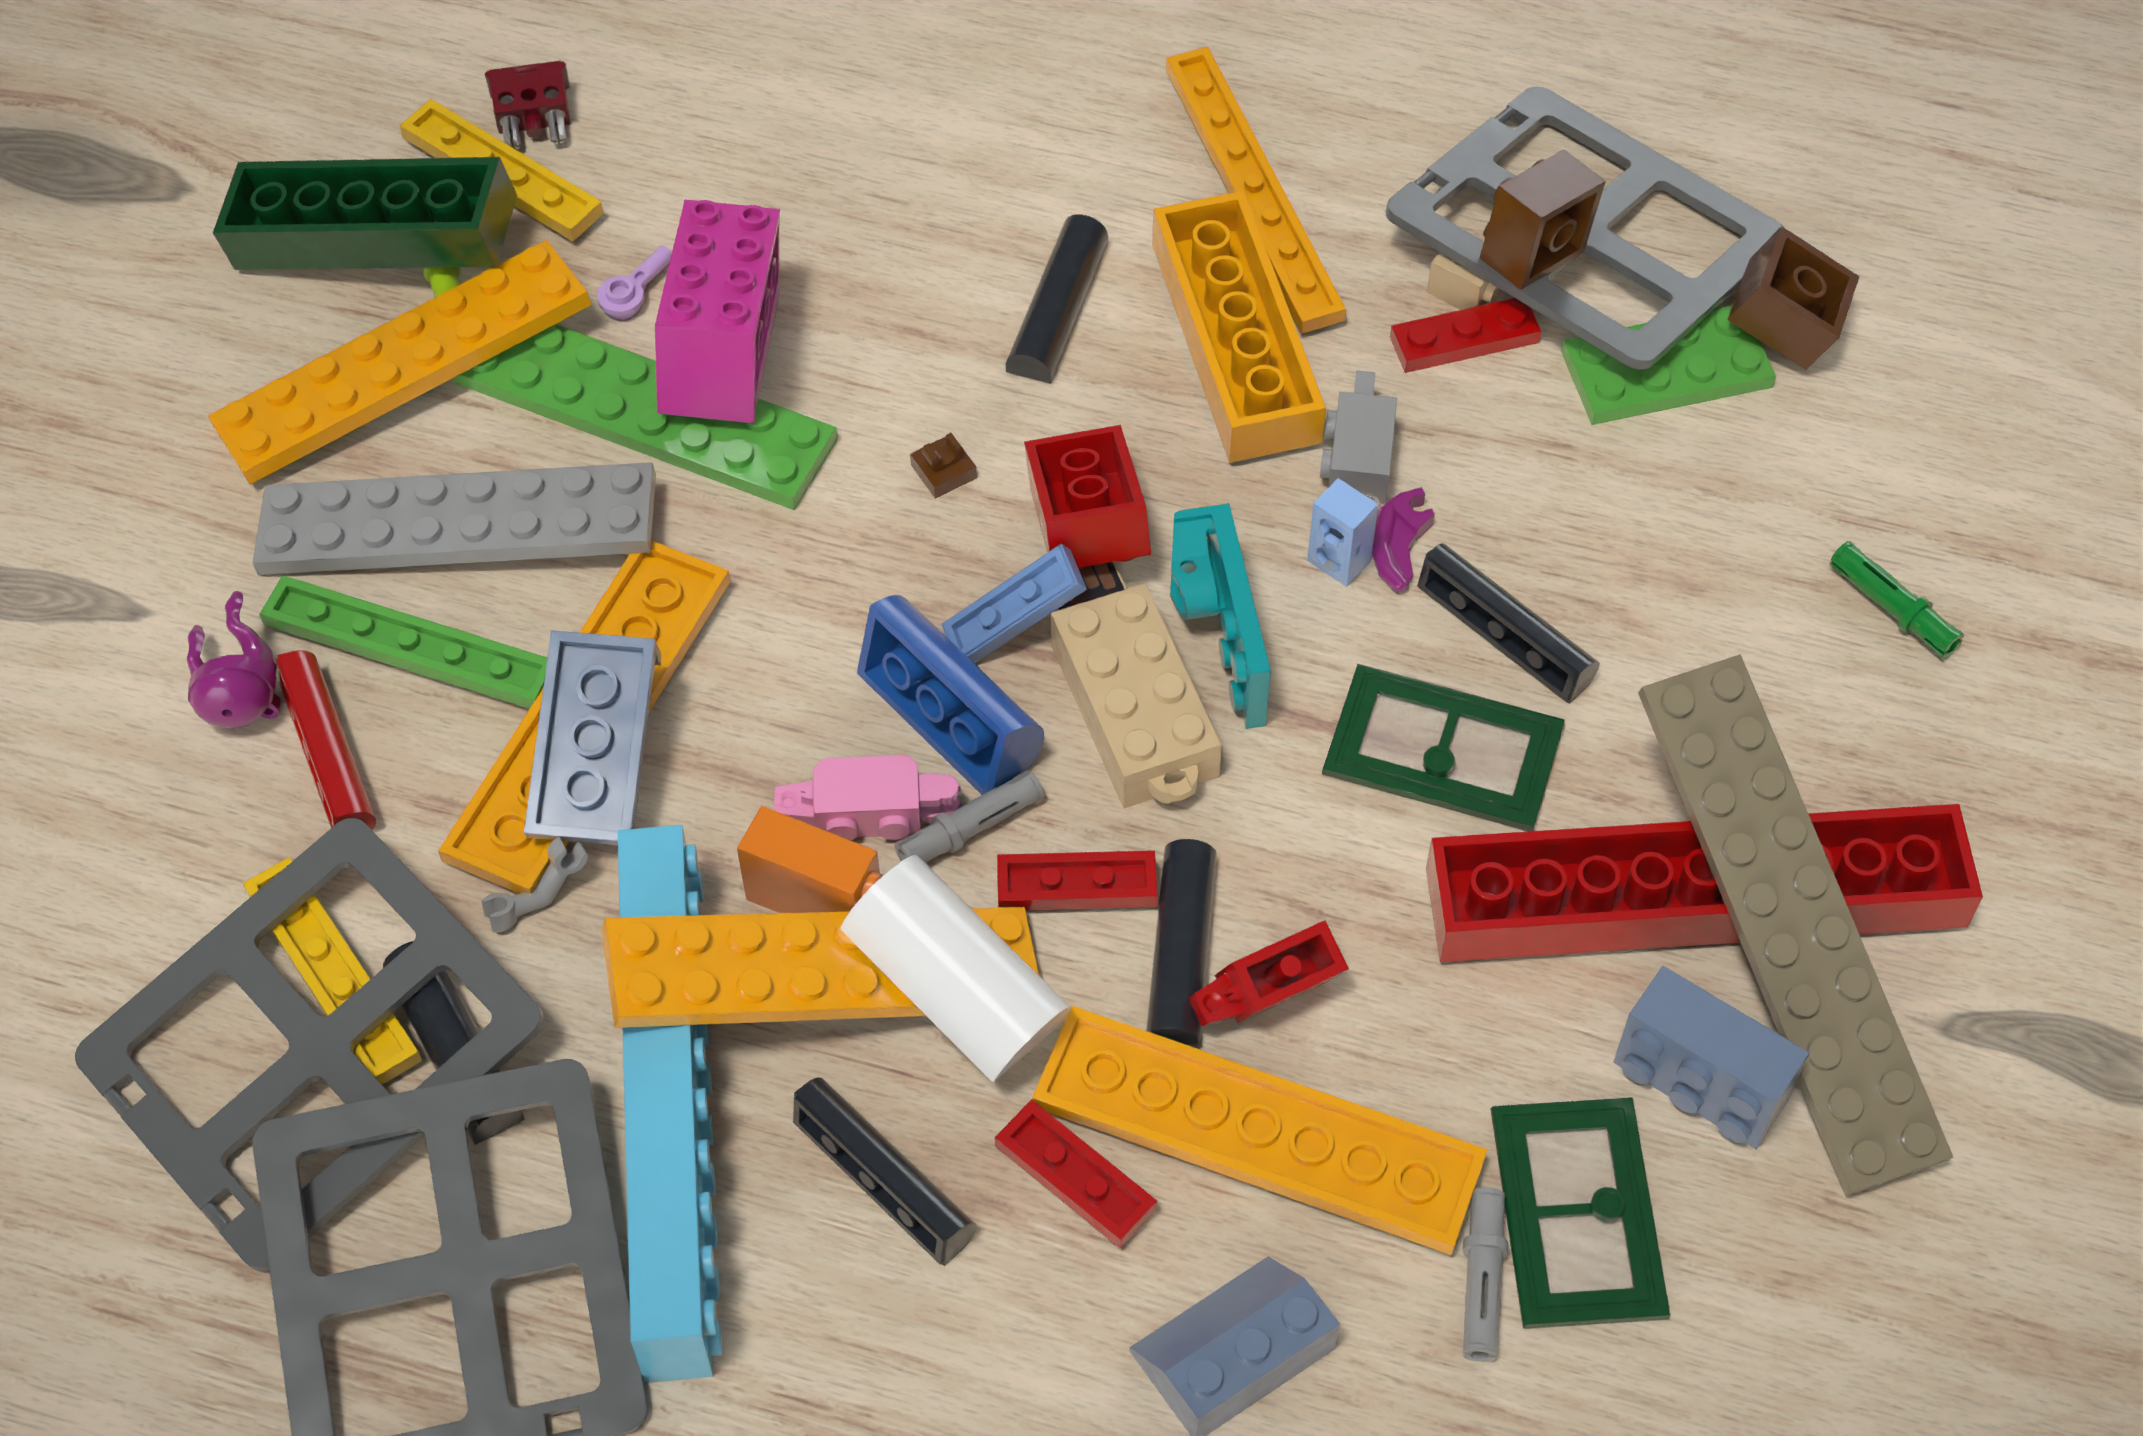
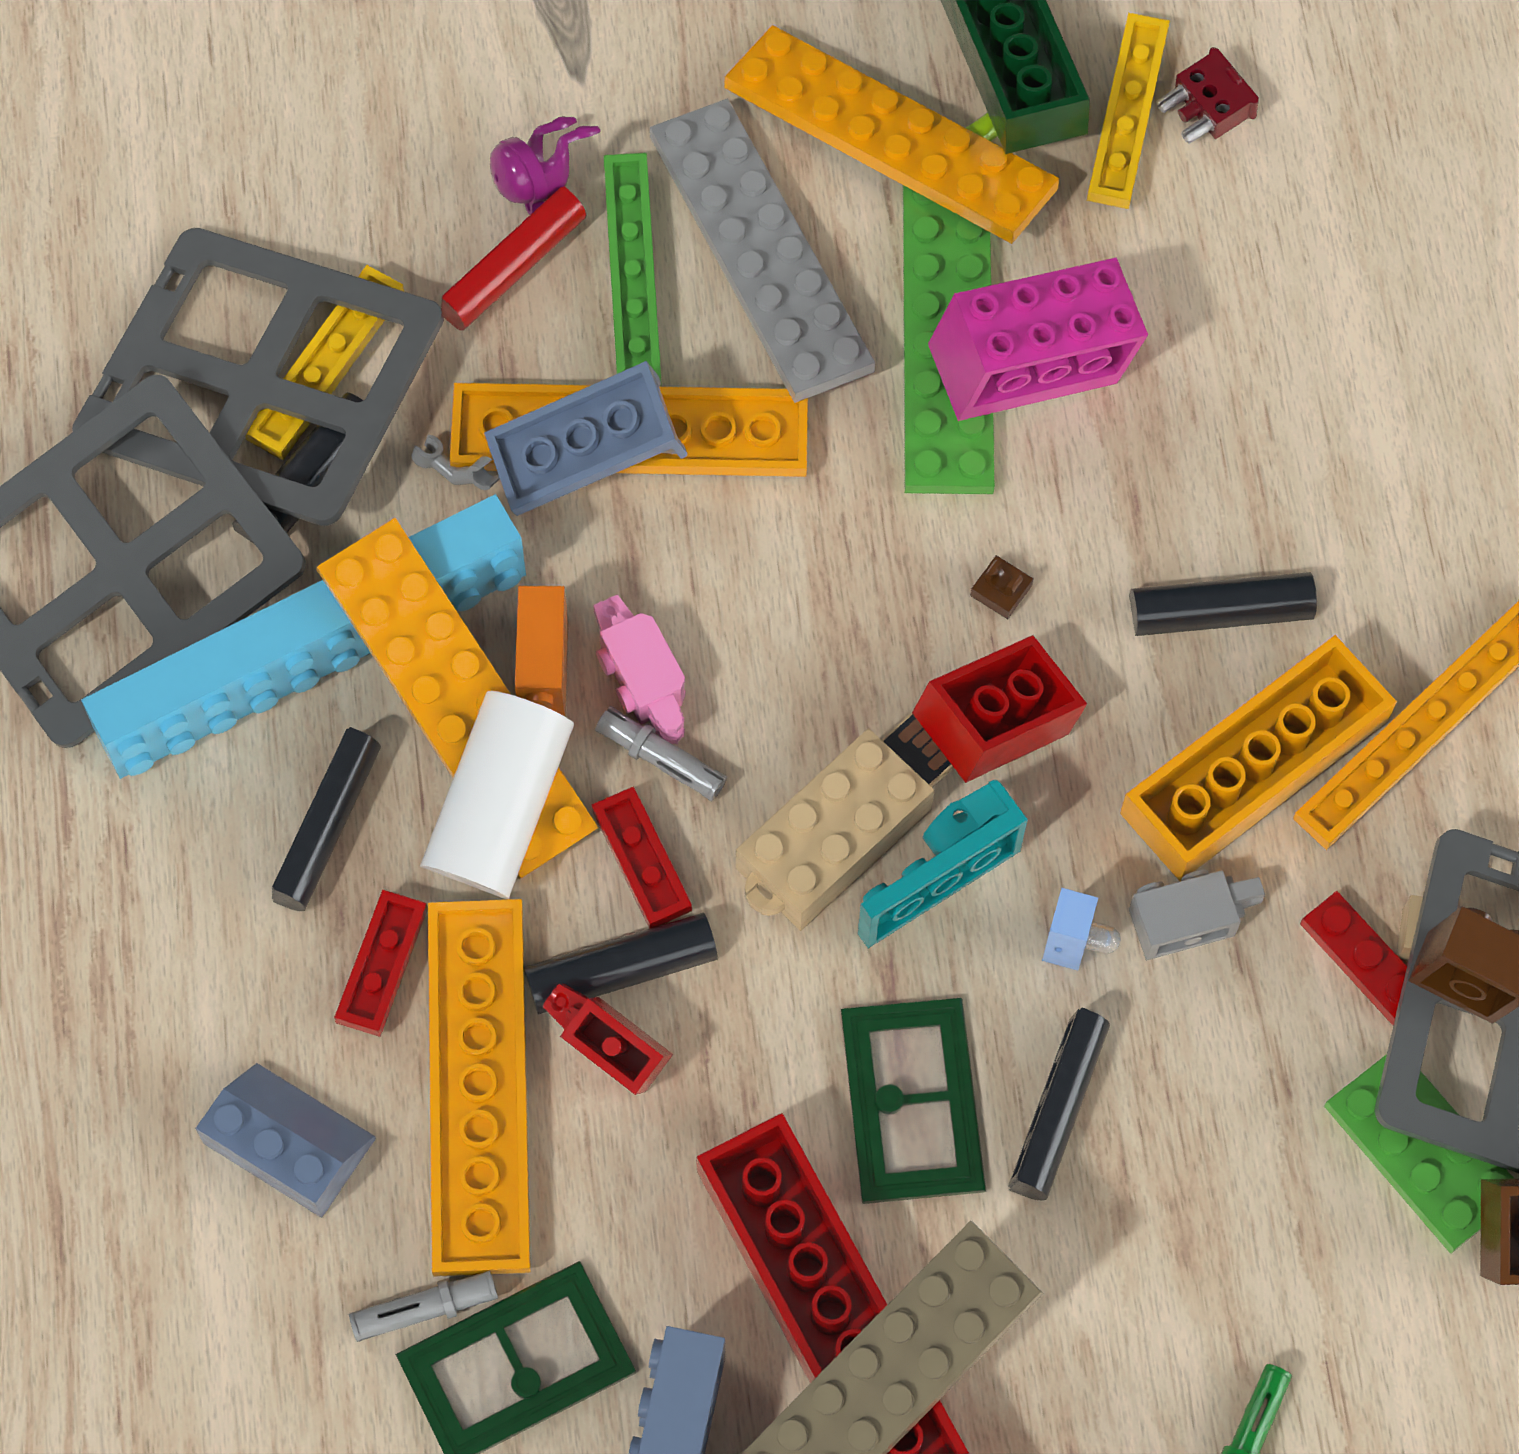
camera: 65 degrees right, 10 degrees up
lavender plate [597,245,672,320] -> none
blue brick [857,595,1044,795] -> none
medium blue tile [941,544,1087,663] -> none
magenta piece [1372,487,1435,593] -> none

